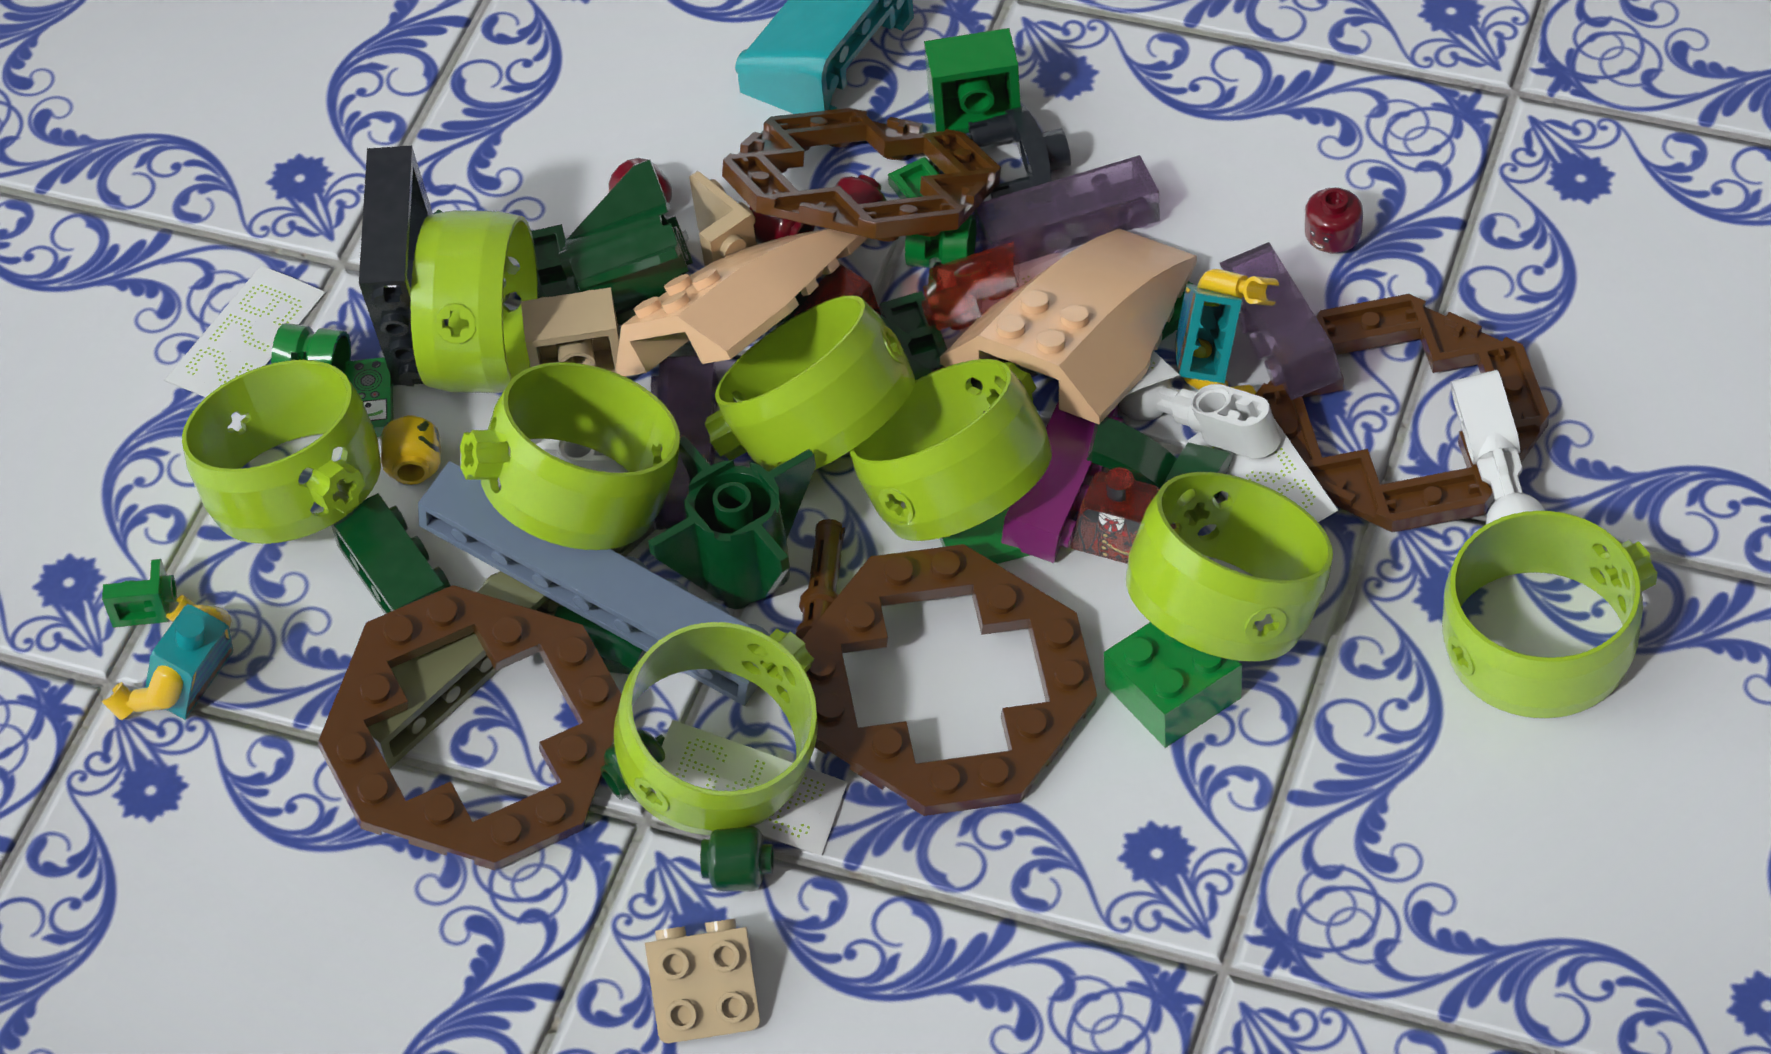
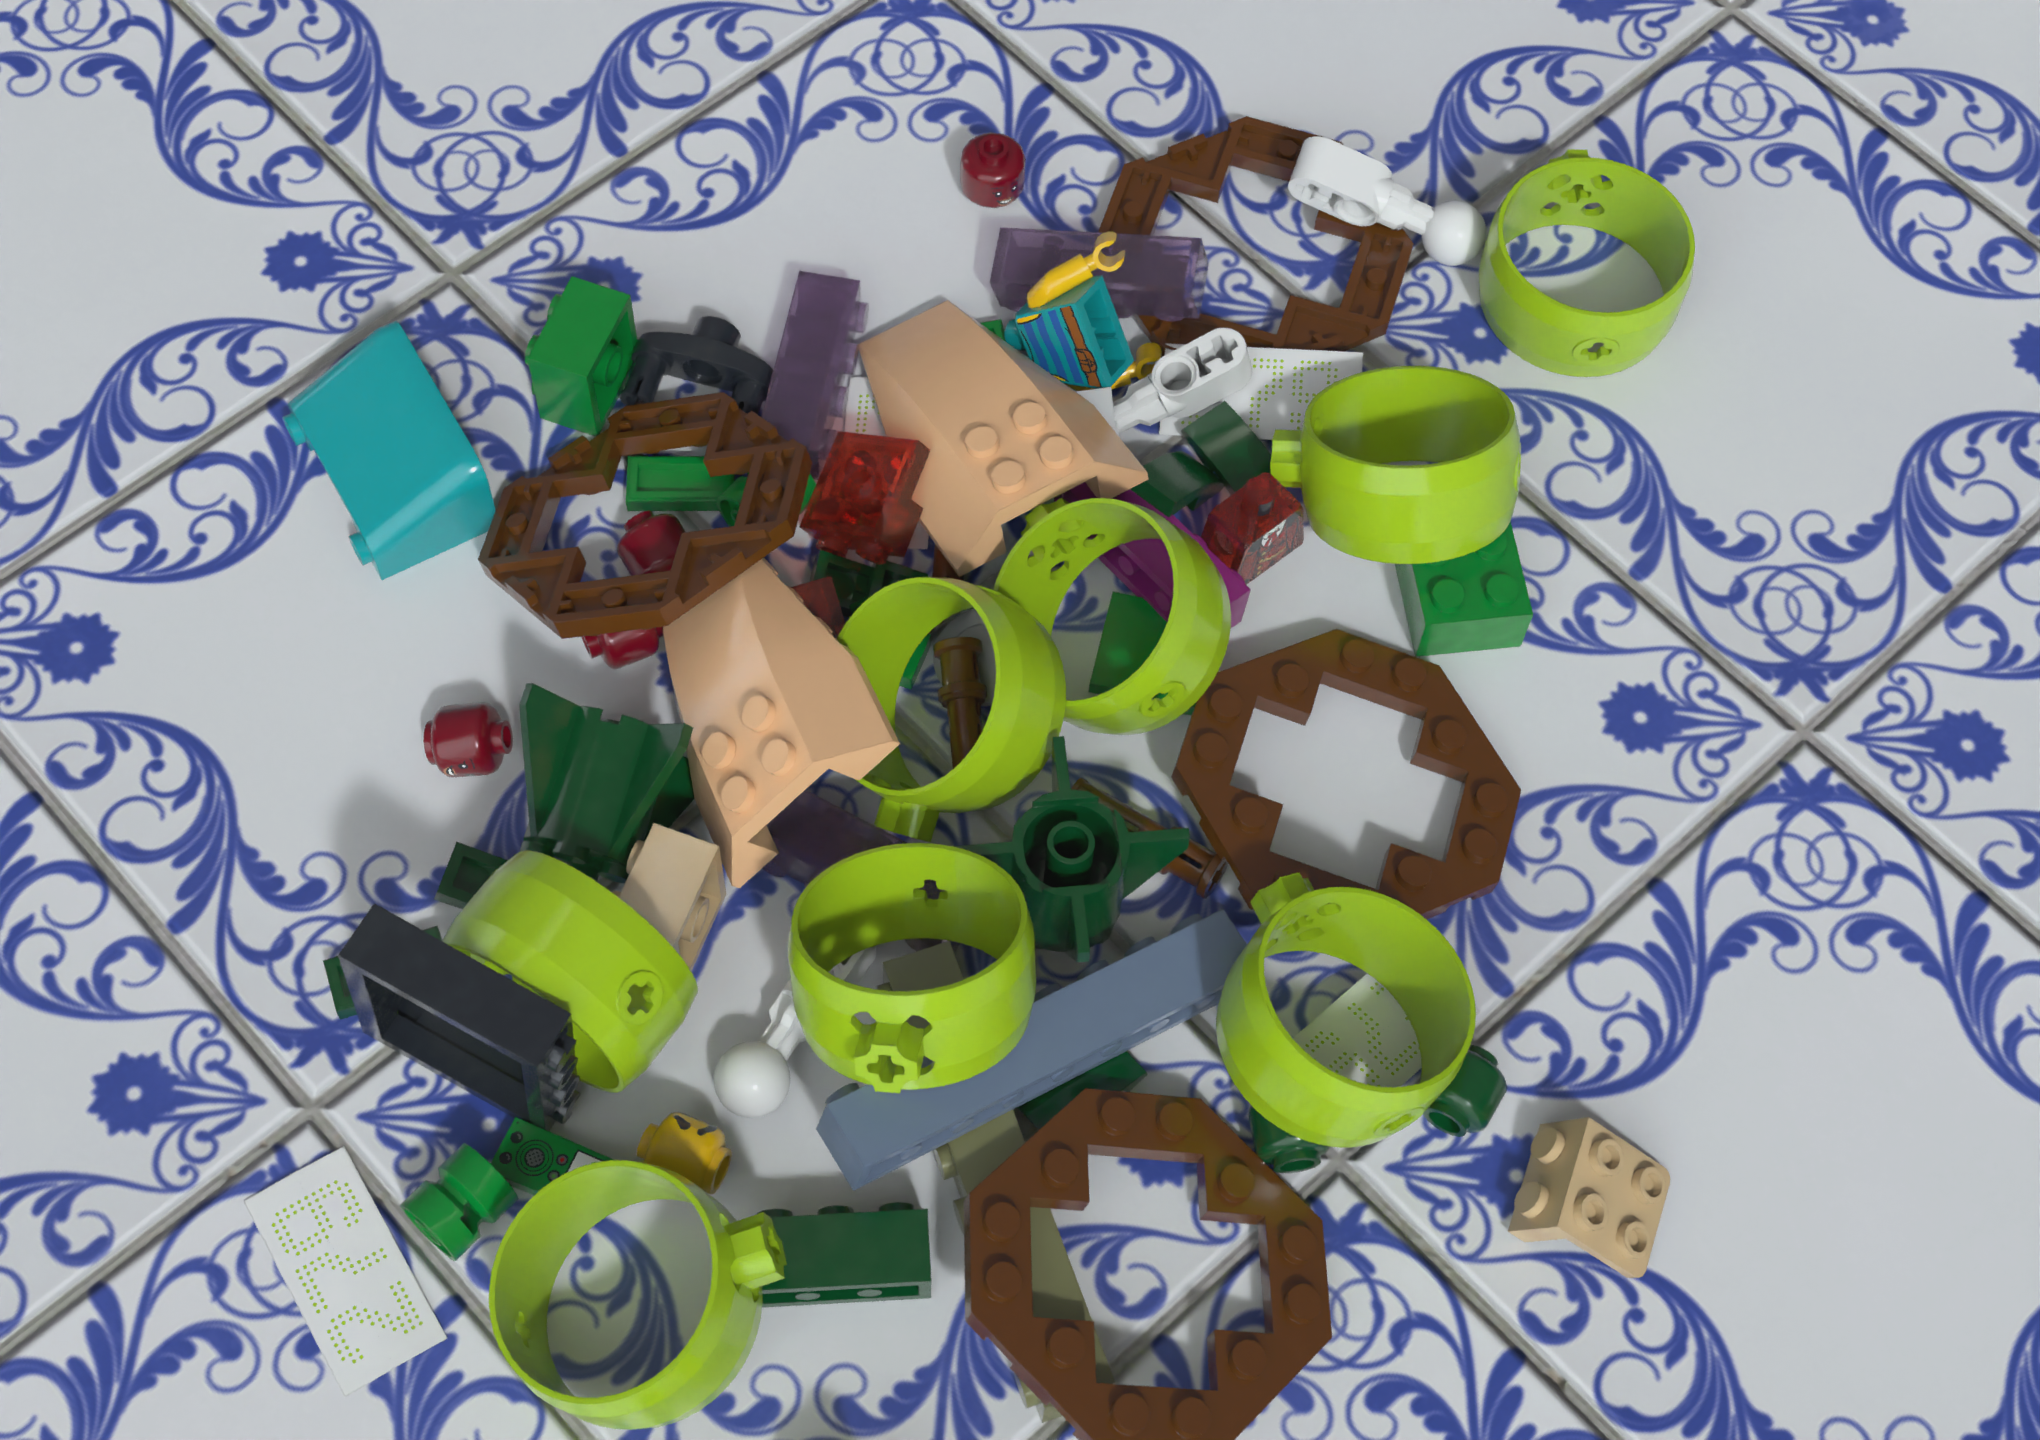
camera: 70 degrees left, 10 degrees up
tan bracket [689,171,757,266] -> none

